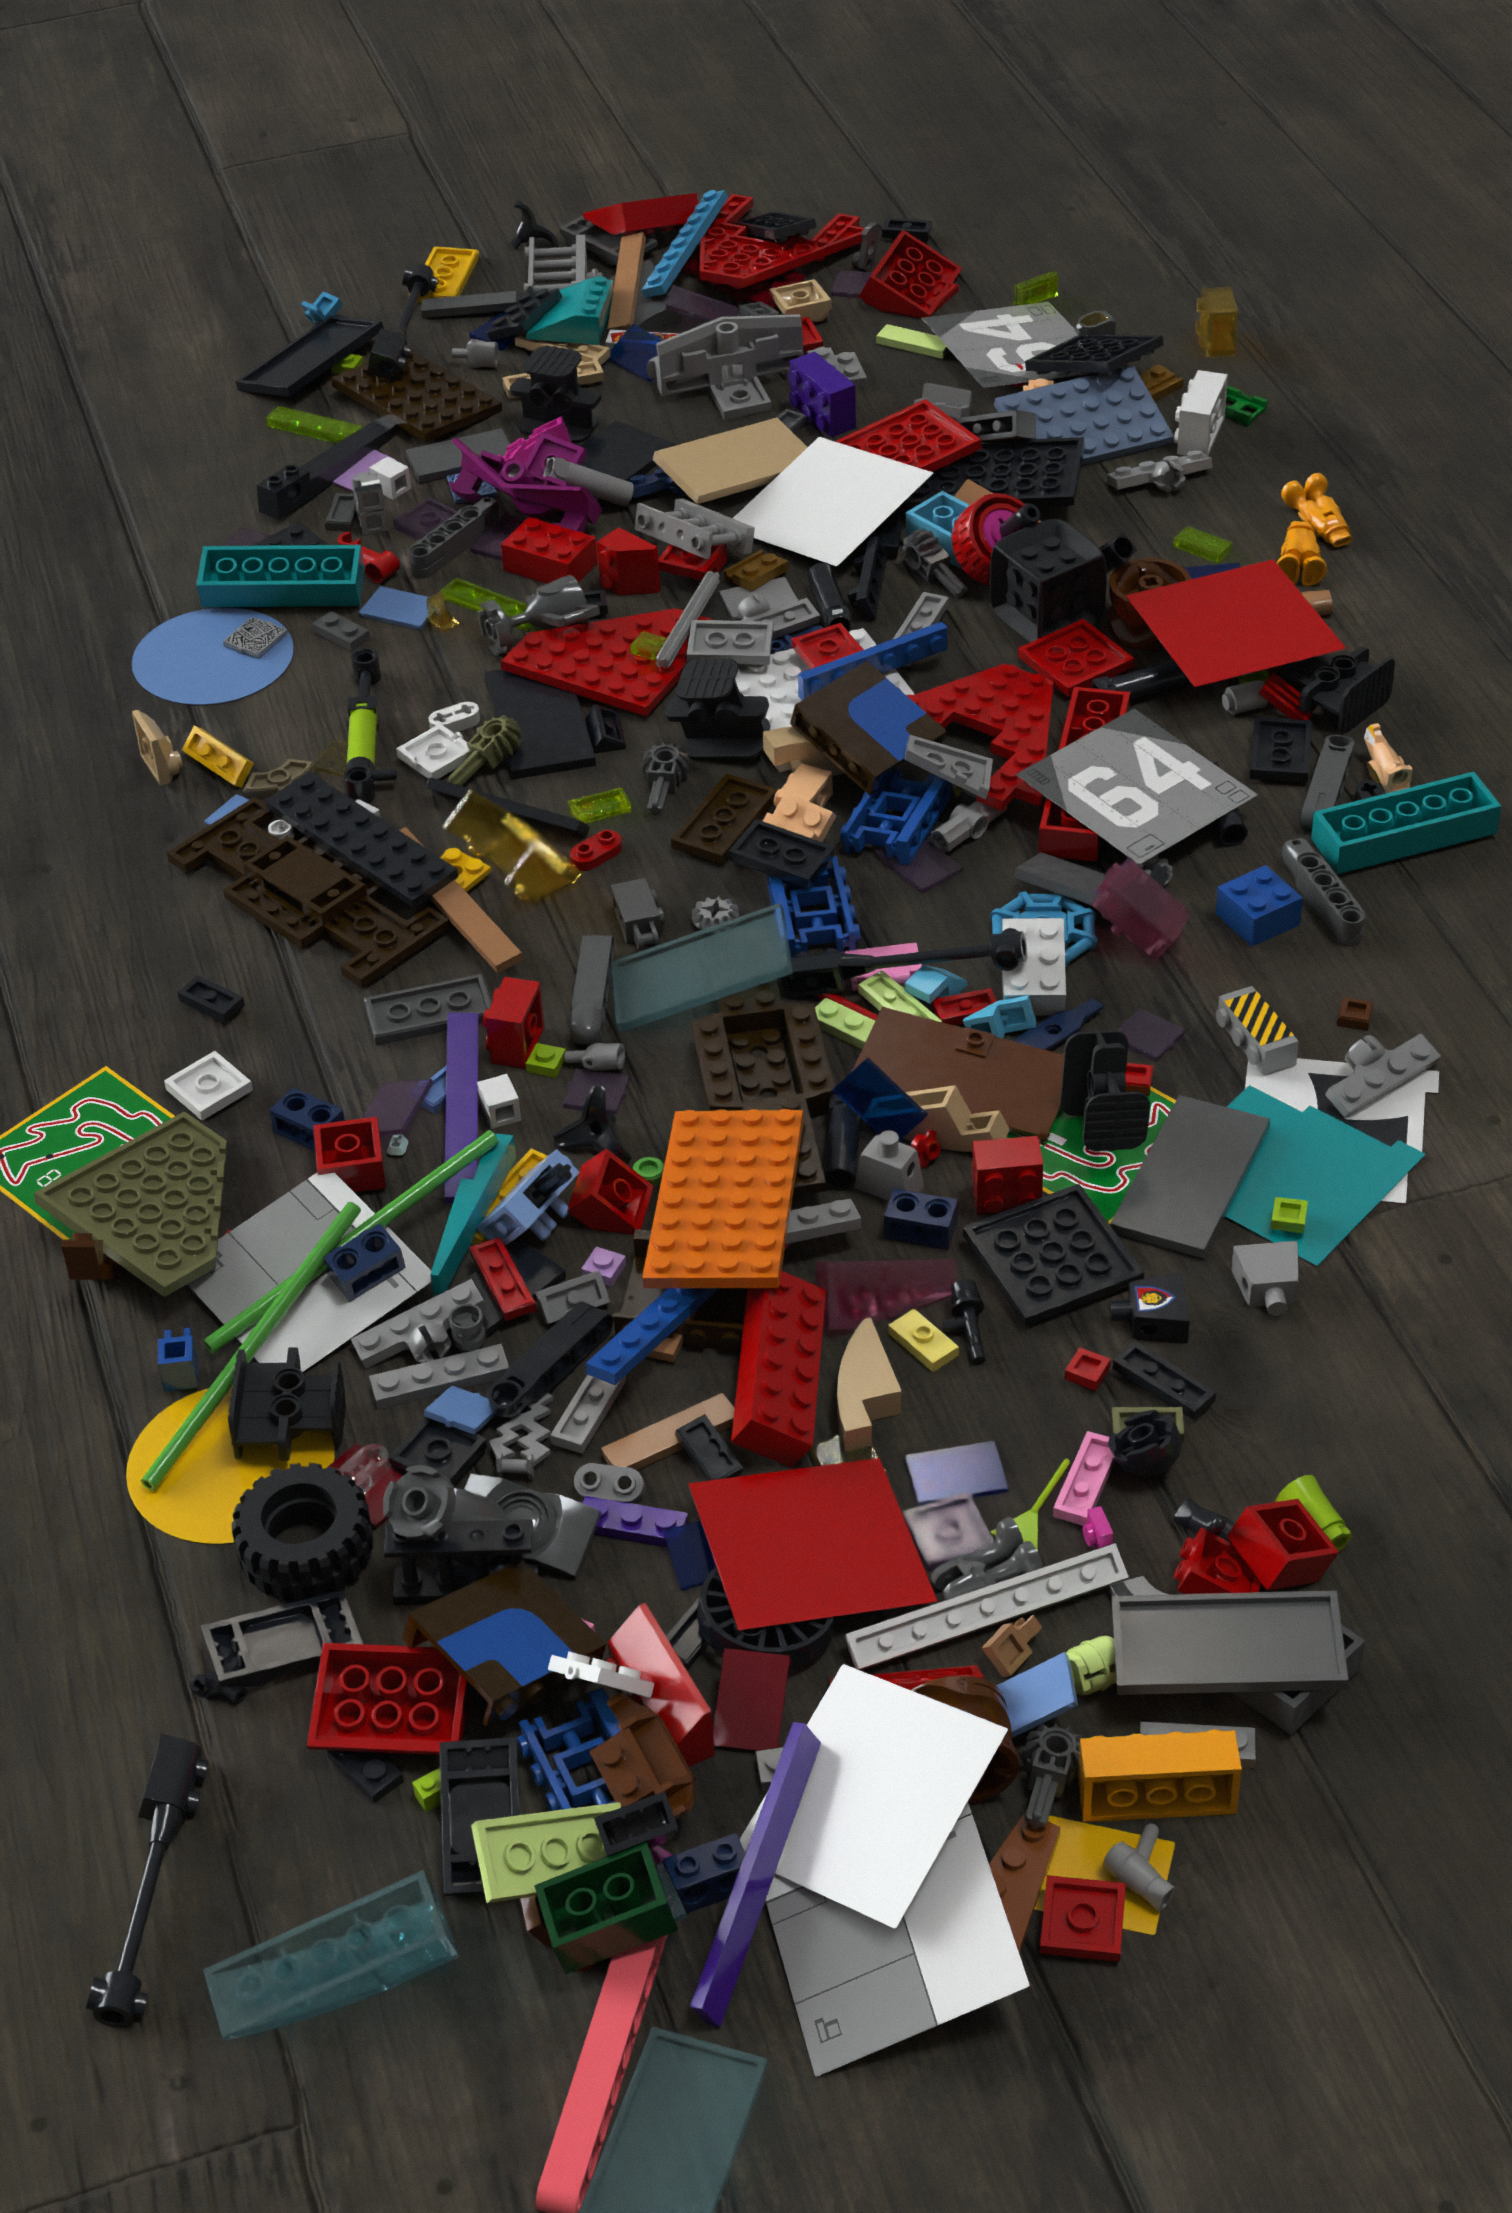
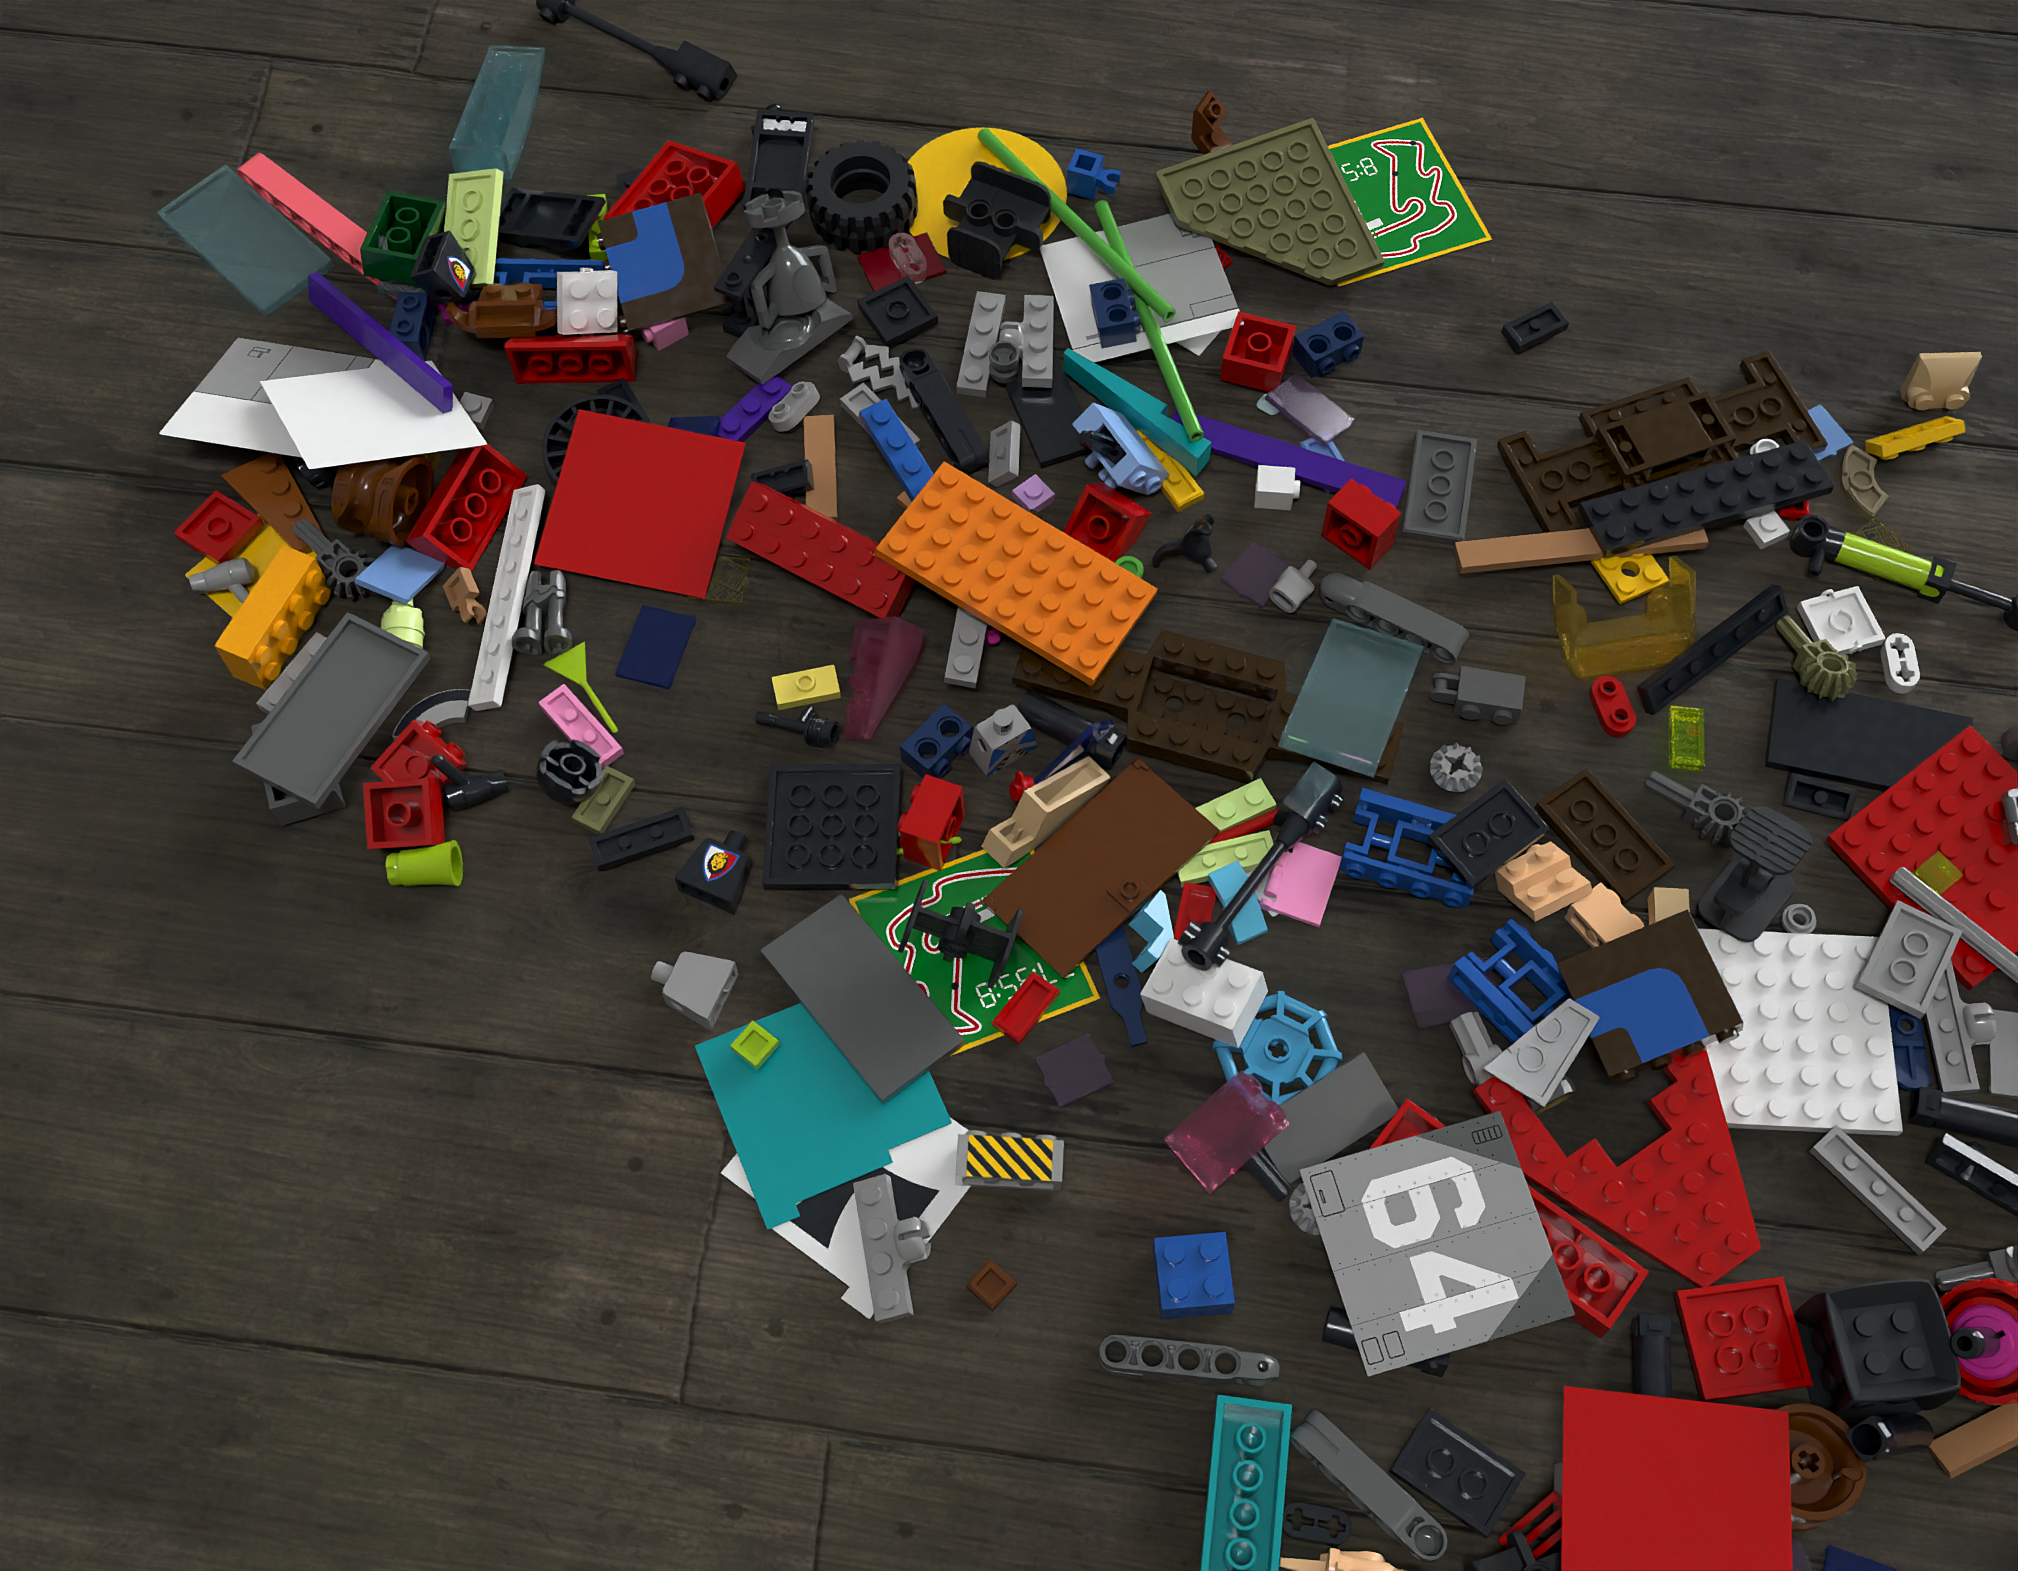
camera: 115 degrees right, 20 degrees up
white plate [164,1051,253,1120] -> none
medium blue piece [424,1385,495,1435] -> none
red tile [469,1237,537,1321] -> none
lime plate [526,1043,566,1078] -> none
dark red piece [713,1648,791,1751] -> none
red plate [792,623,864,669] -> none
blue plate [798,622,948,700] -> none
tan slope [837,1317,902,1454] -> none
tile [903,1492,994,1572] -> none
red plate [1065,1347,1111,1391] -> none
dark pink plate [1083,1506,1113,1550] -> none

